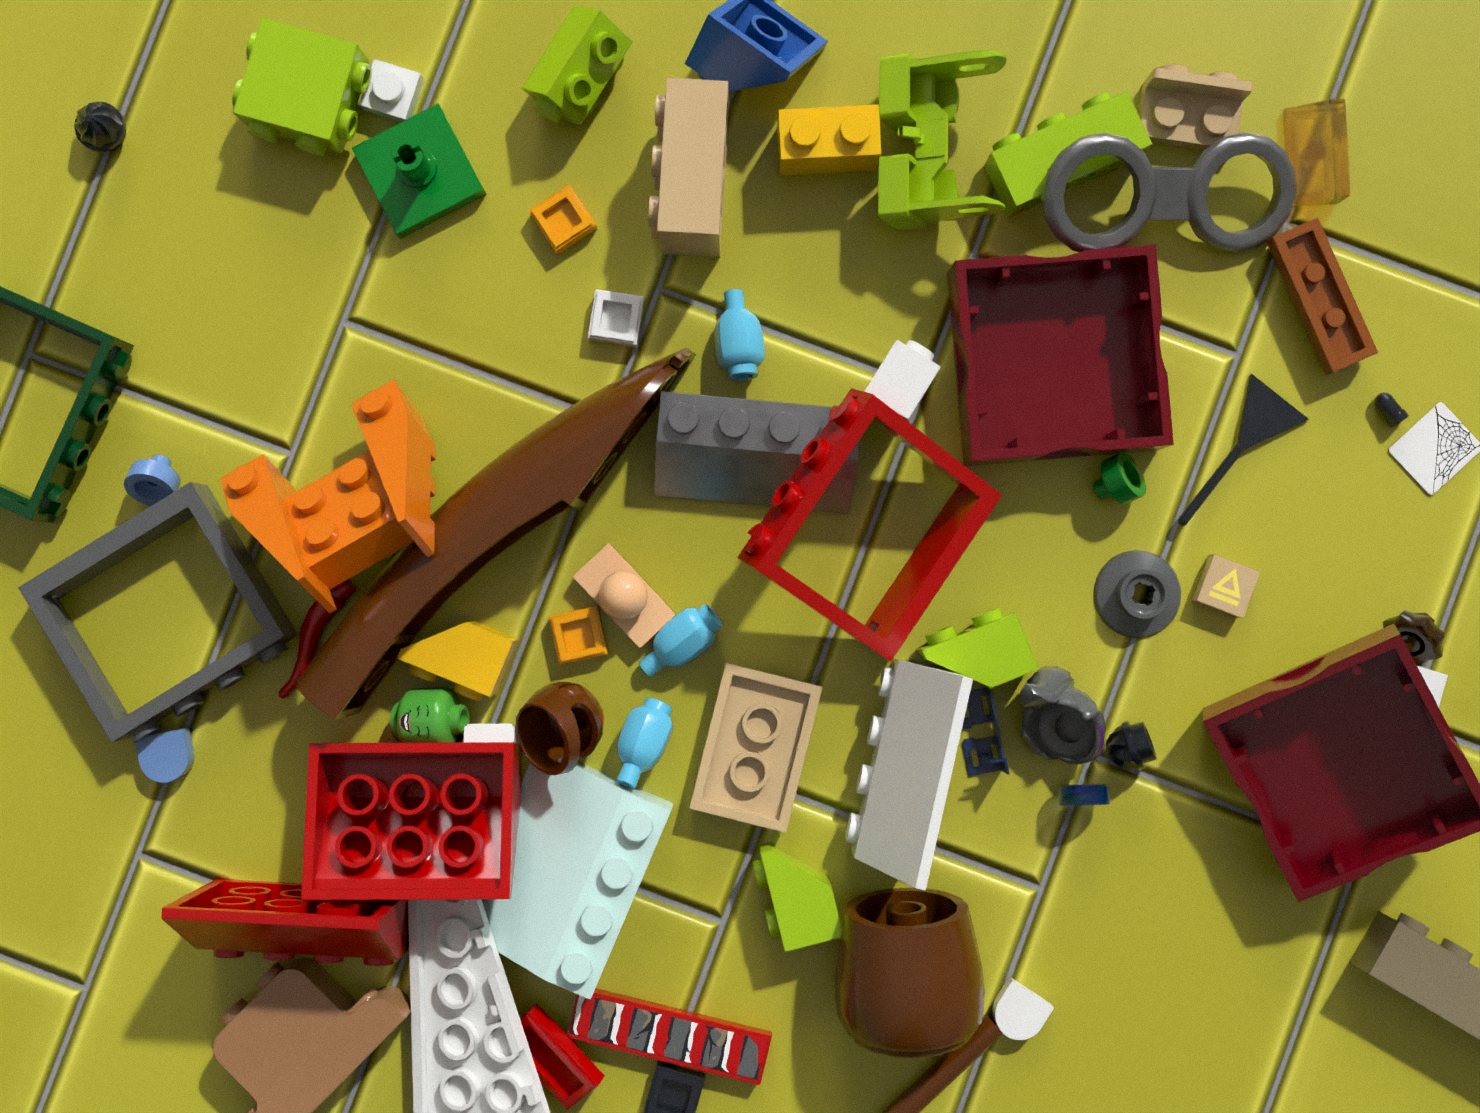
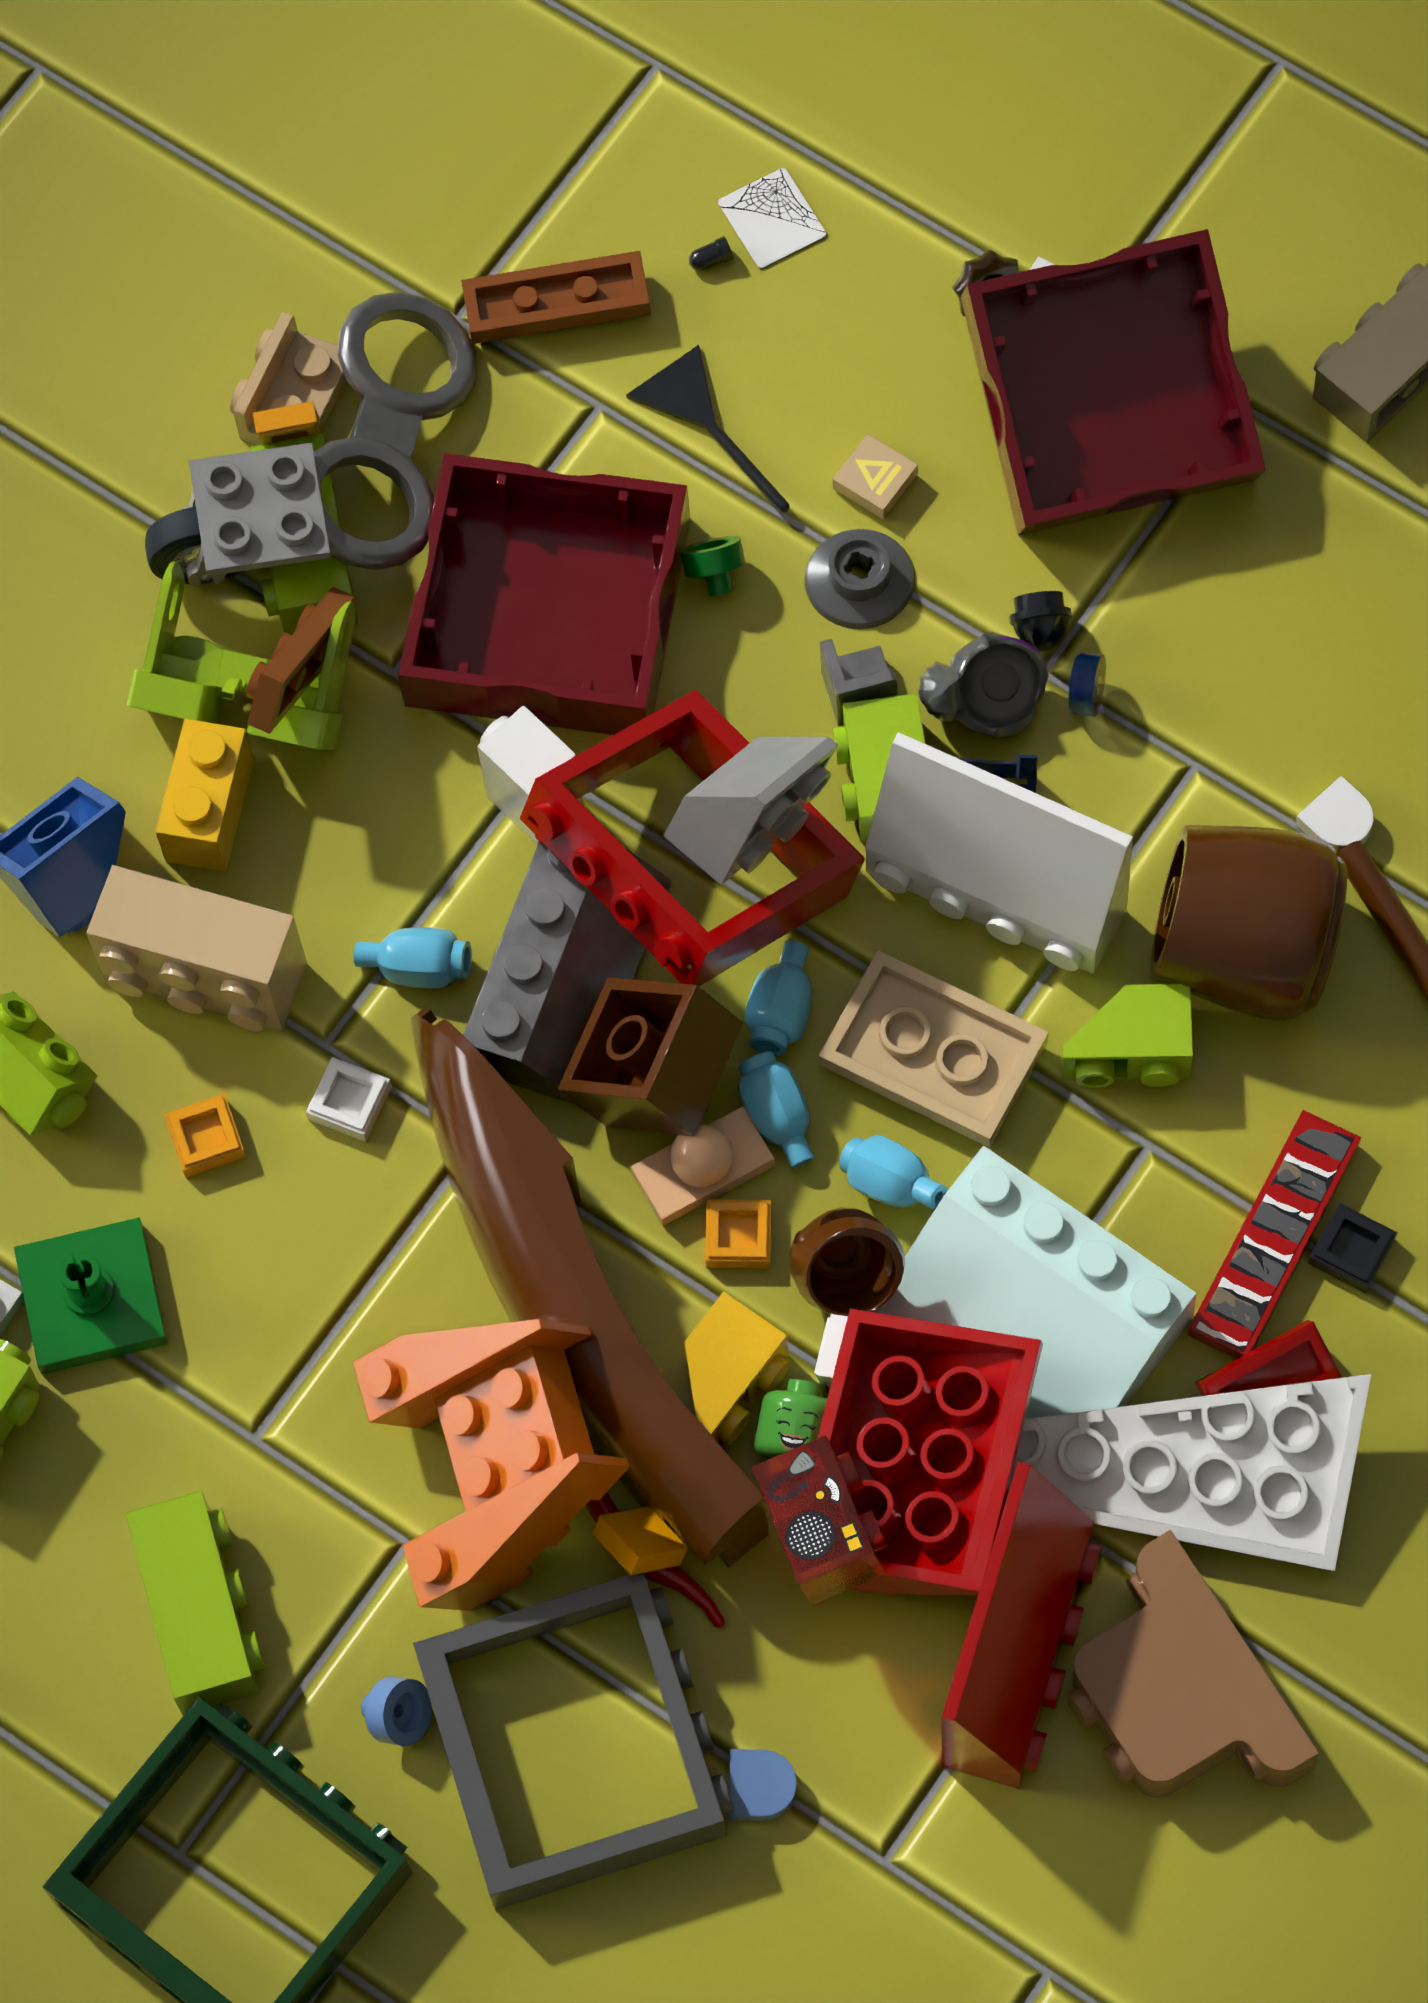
camera: 70 degrees left, 20 degrees down
clear yellow slope [1283,99,1350,207] -> none
none -> lime brick [125,1490,265,1715]
none -> light grey plate [145,443,331,586]
none -> dark orange plate [246,586,355,734]
none -> light orange tile [253,401,322,444]
none -> reddish brown brick [557,977,744,1136]
none -> light orange tile [592,1506,688,1575]
none -> light grey slope [664,737,838,885]
none -> medium azure plant [745,940,813,1056]
none -> clear red brick [752,1435,888,1605]
none -> flat silver panel [820,639,897,726]

